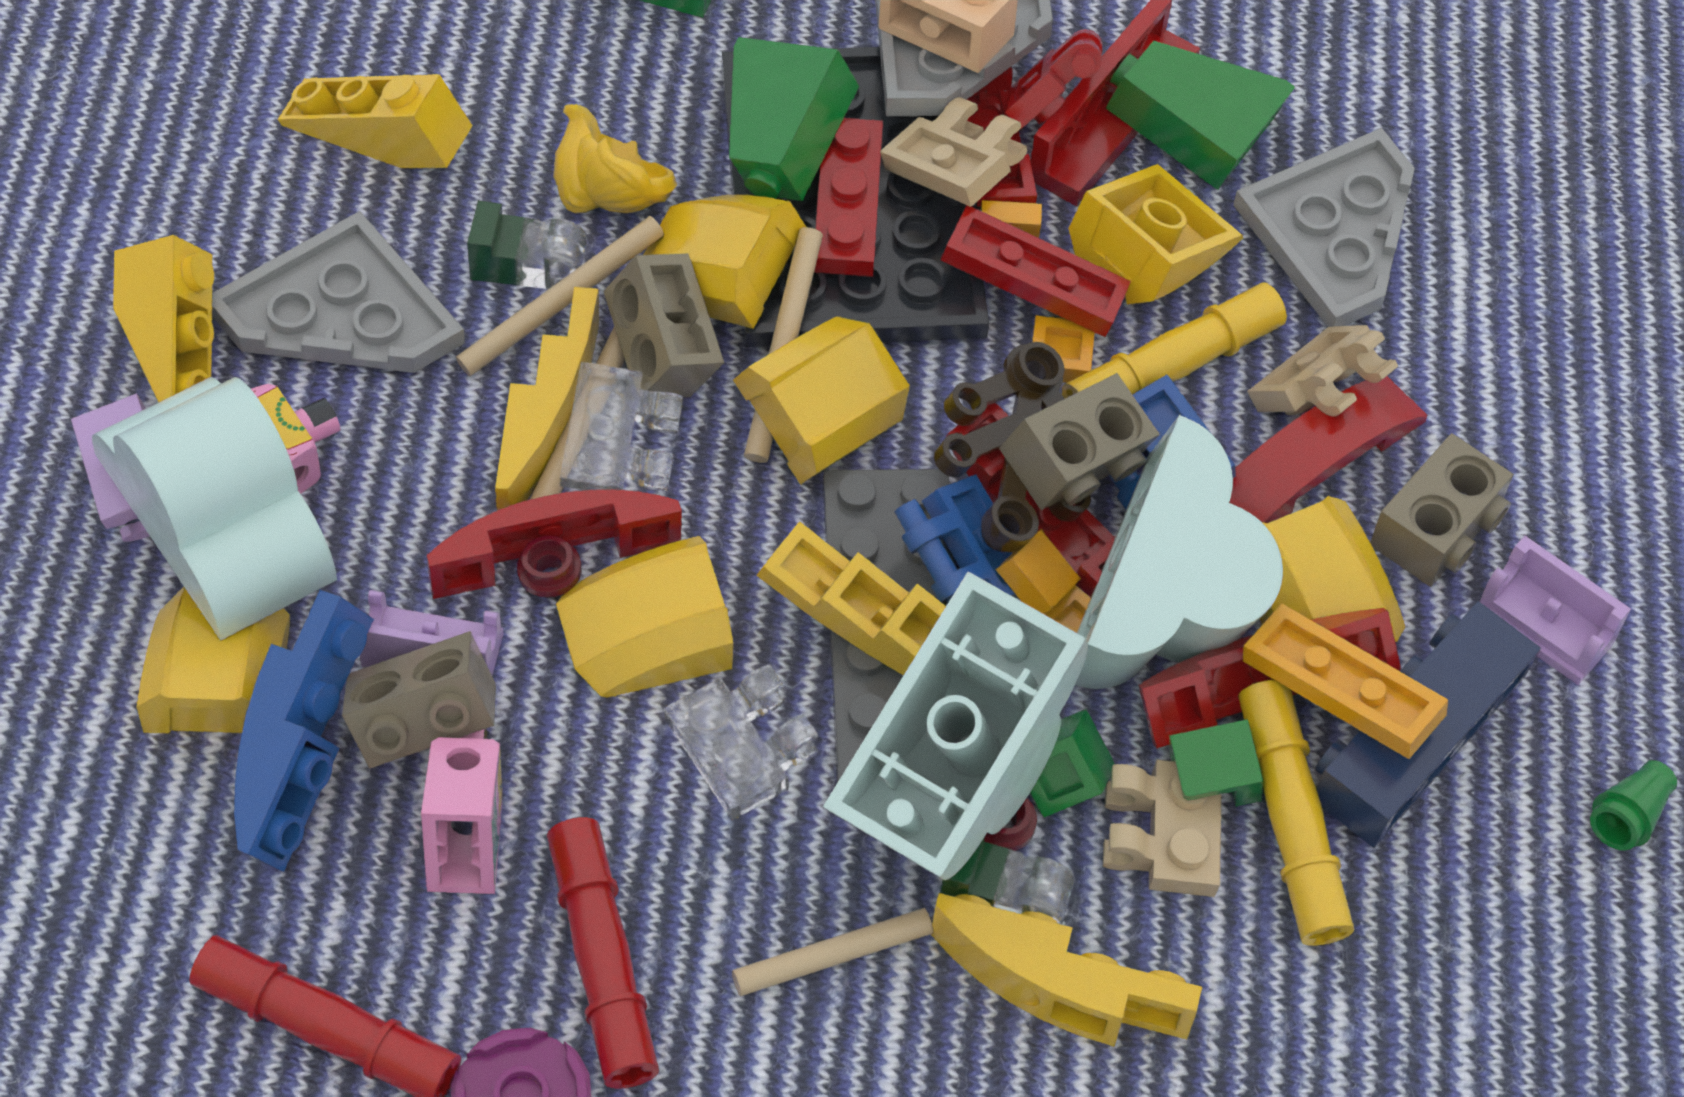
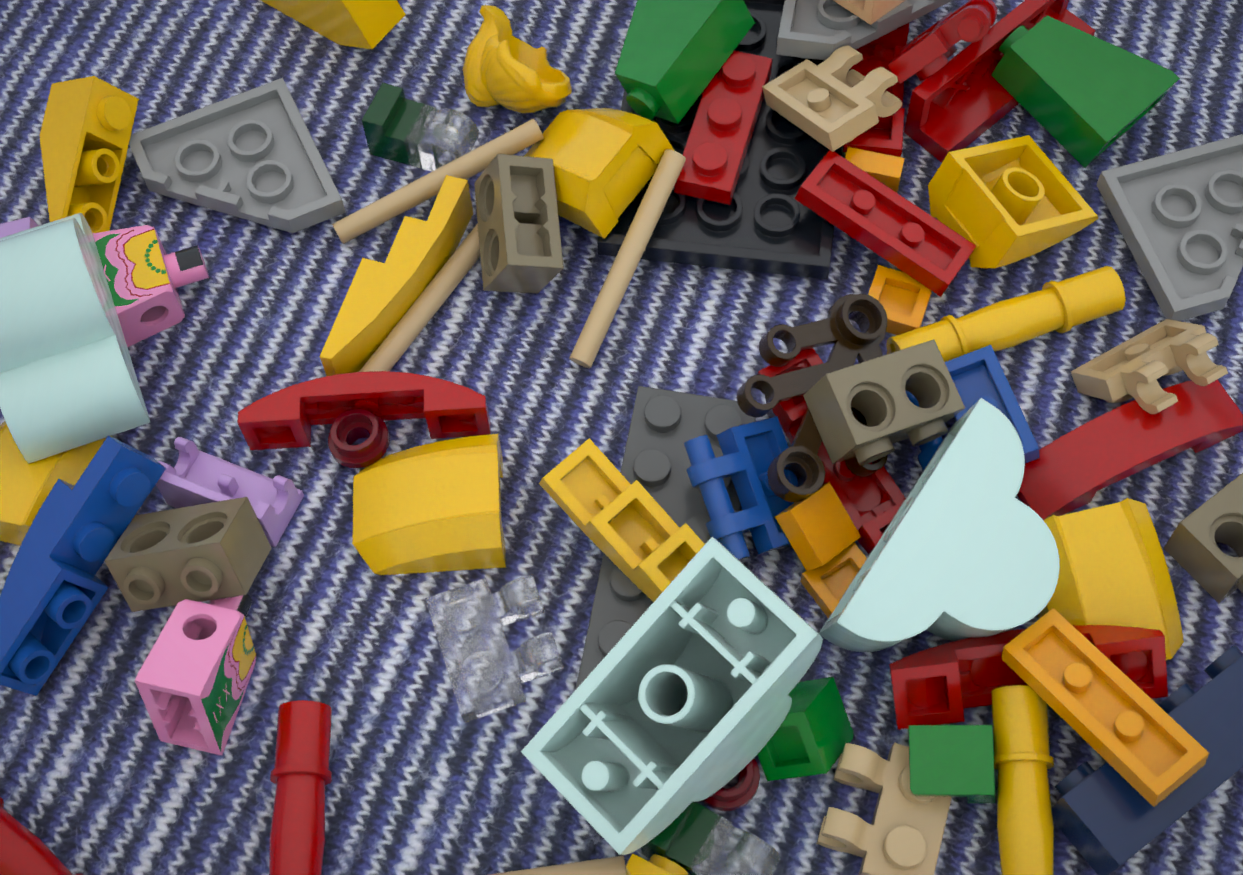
camera: 20 degrees right, 5 degrees up
clear plate [559,362,683,491] -> none
yellow slope [733,316,910,485] -> none

